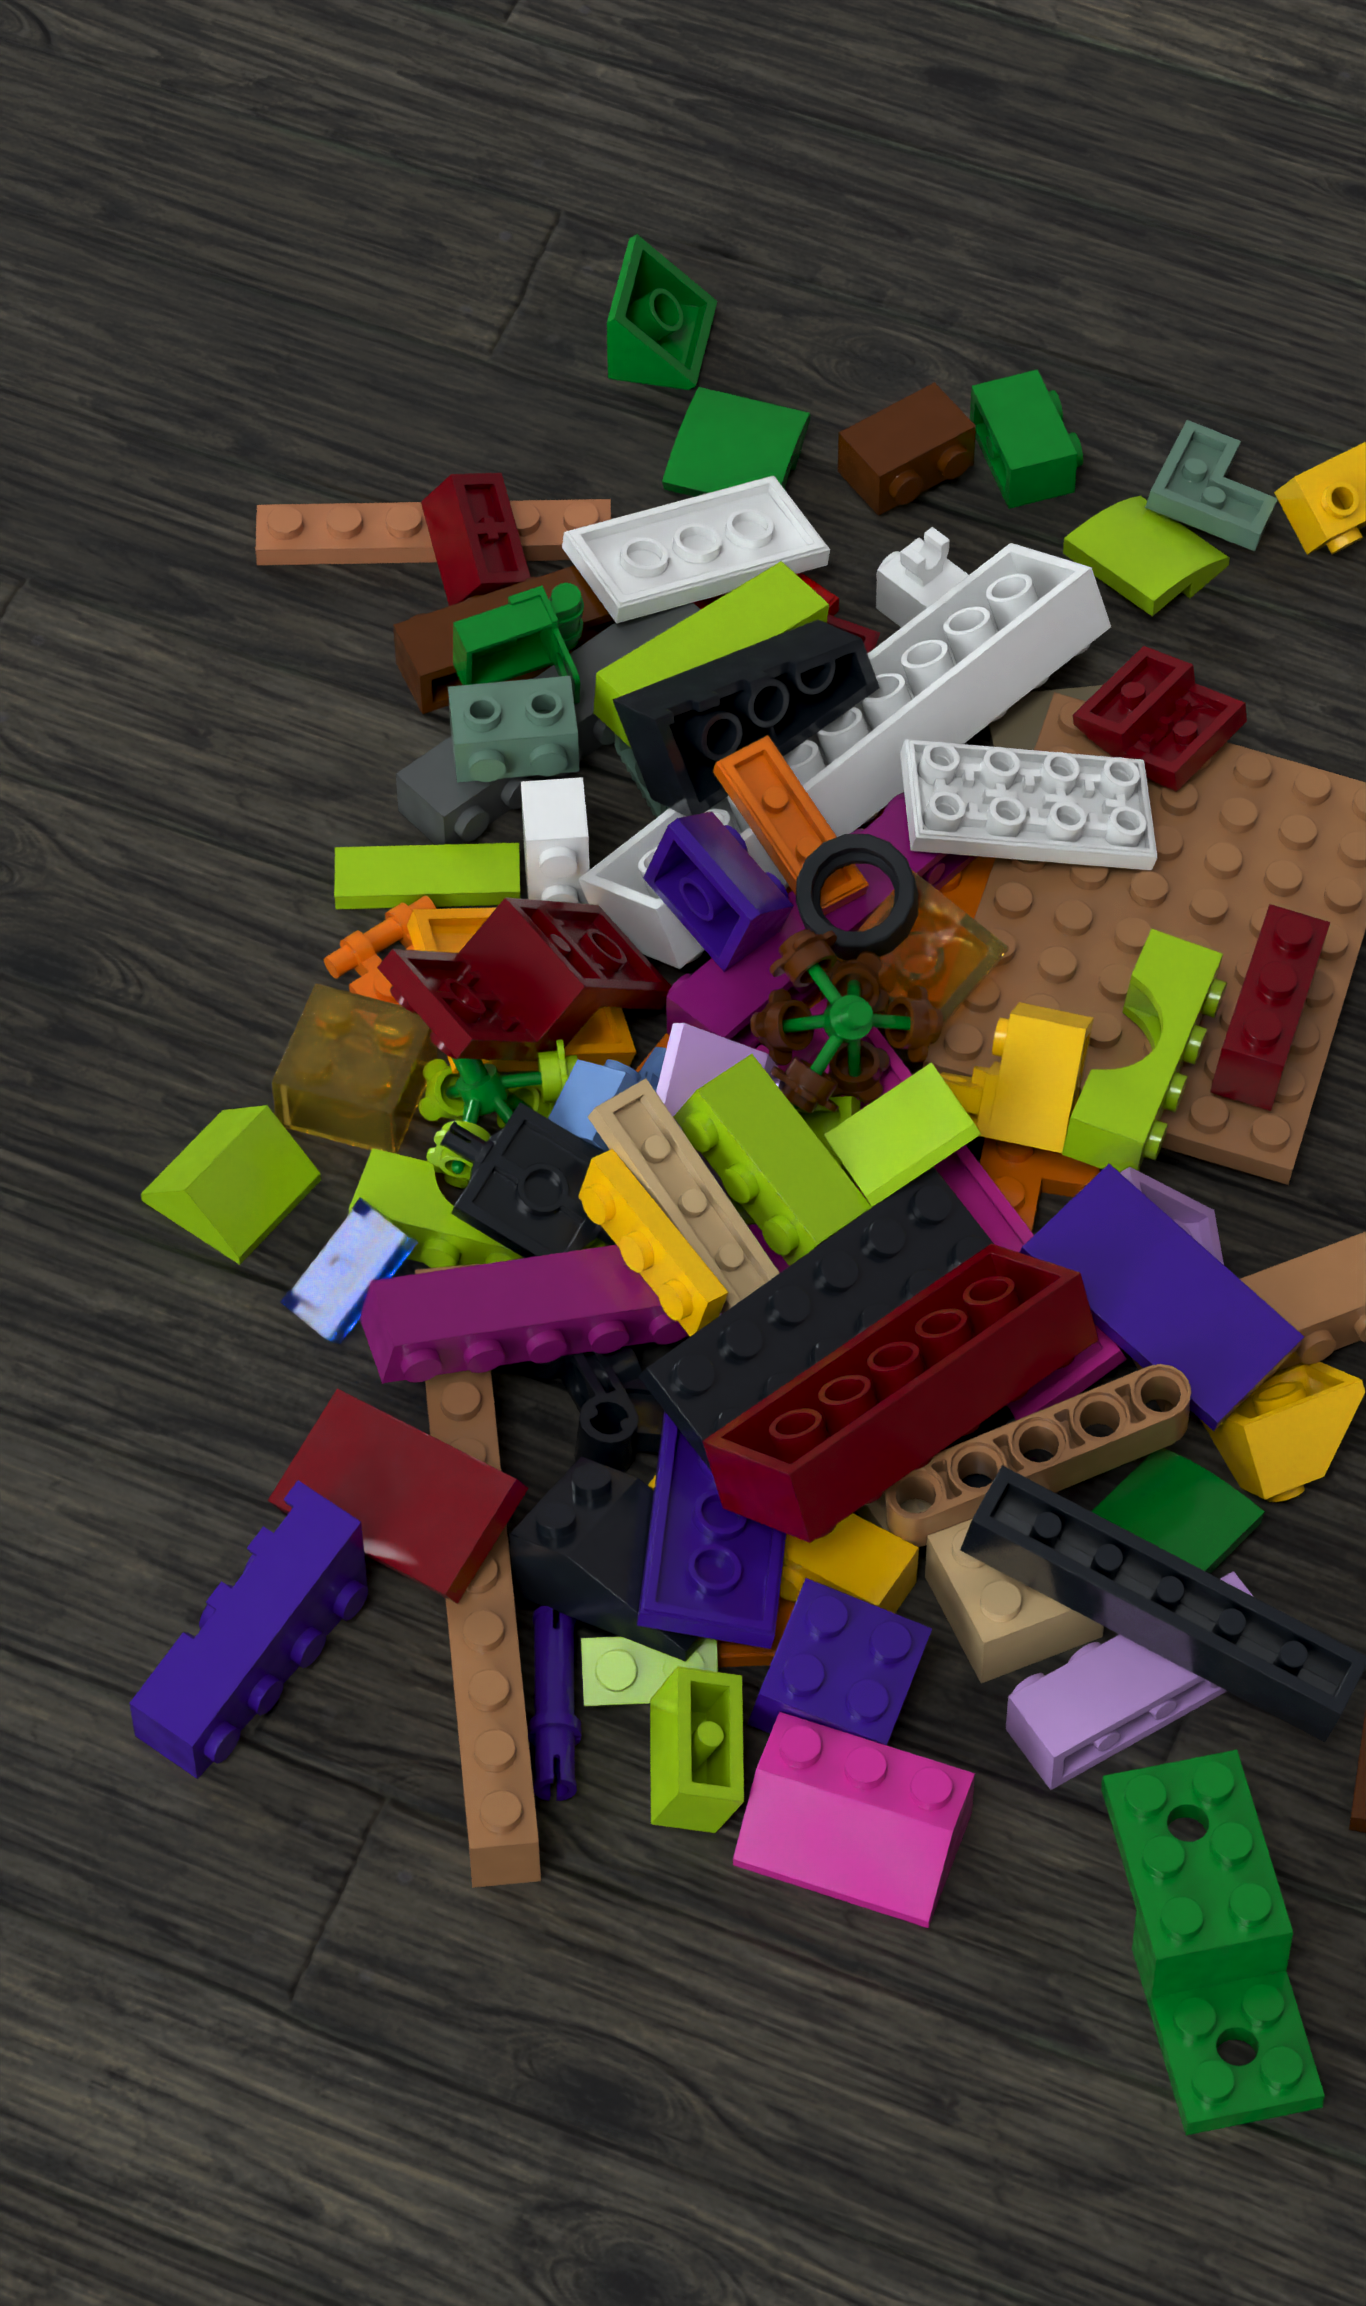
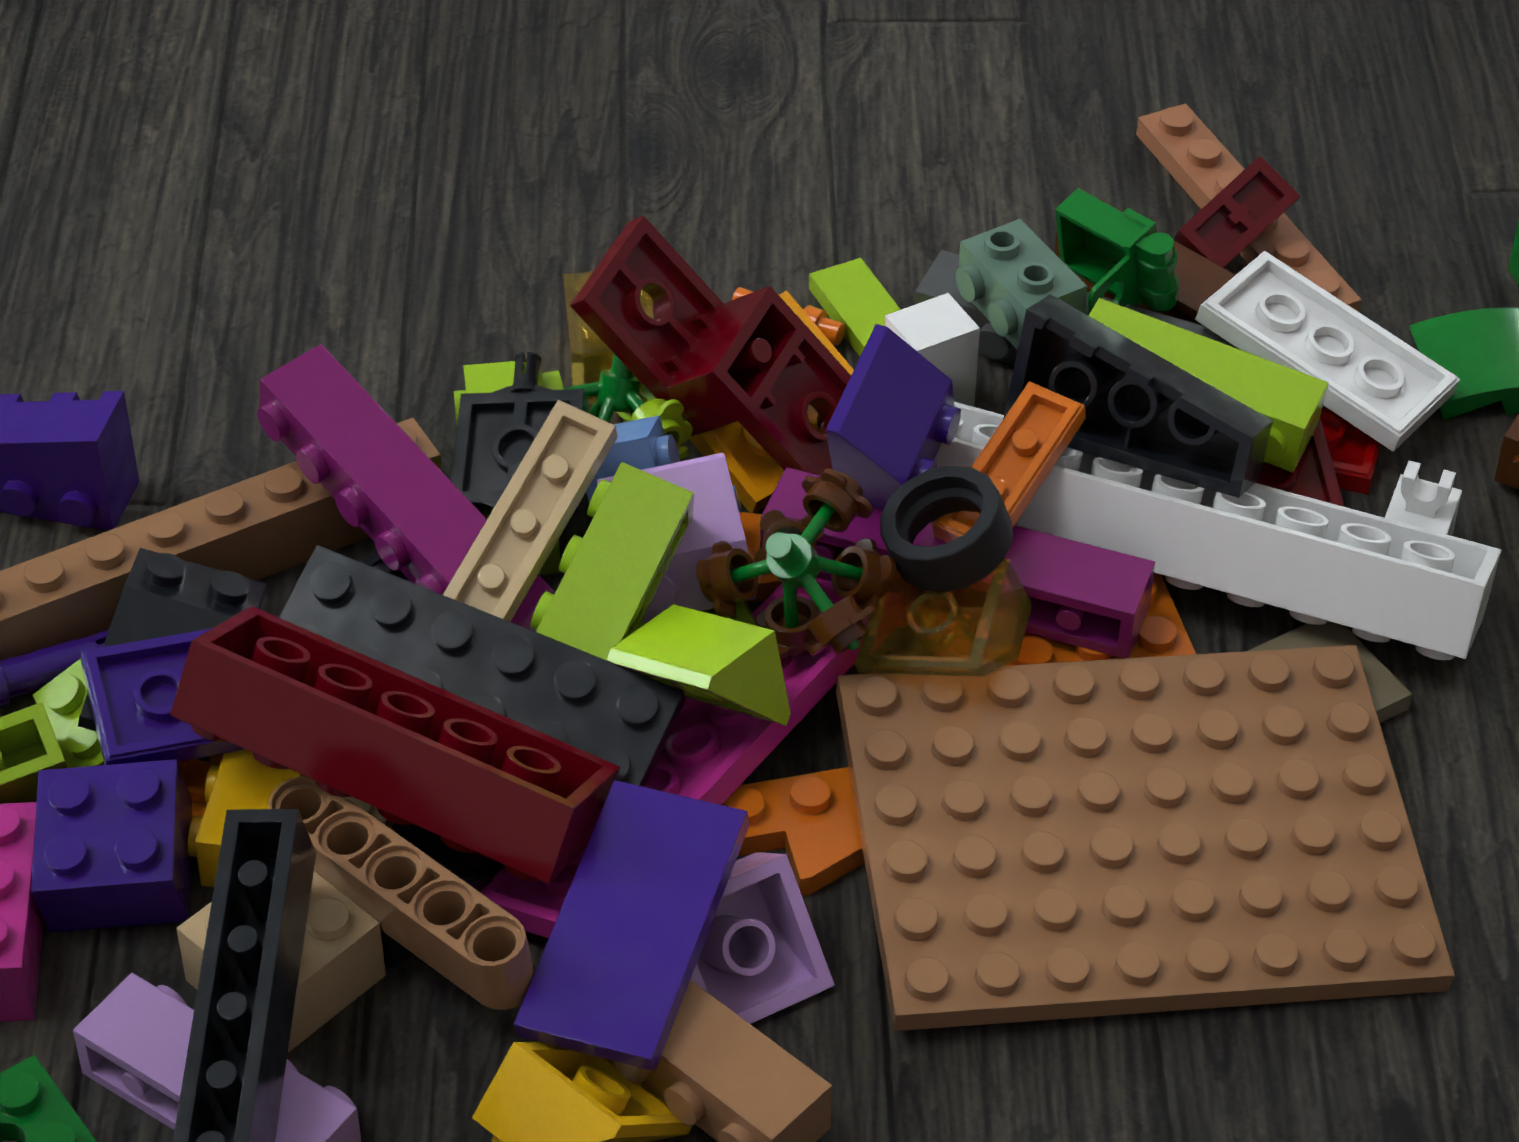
camera: 65 degrees right, 10 degrees down
lime slope [141,1105,321,1265] -> none
dark red tile [267,1388,528,1604] -> none
clear blue hinge [280,1197,418,1345] -> none
yellow plate [578,1149,729,1337] -> none
white tile [900,739,1157,870] -> none
yellow hinge [940,1002,1094,1153] -> none
lime arch [1062,928,1227,1172] -> none
dark red slope [1072,646,1247,792] -> none
green slope [1091,1448,1265,1574] -> none
dark red brick [1210,904,1330,1111] -> none

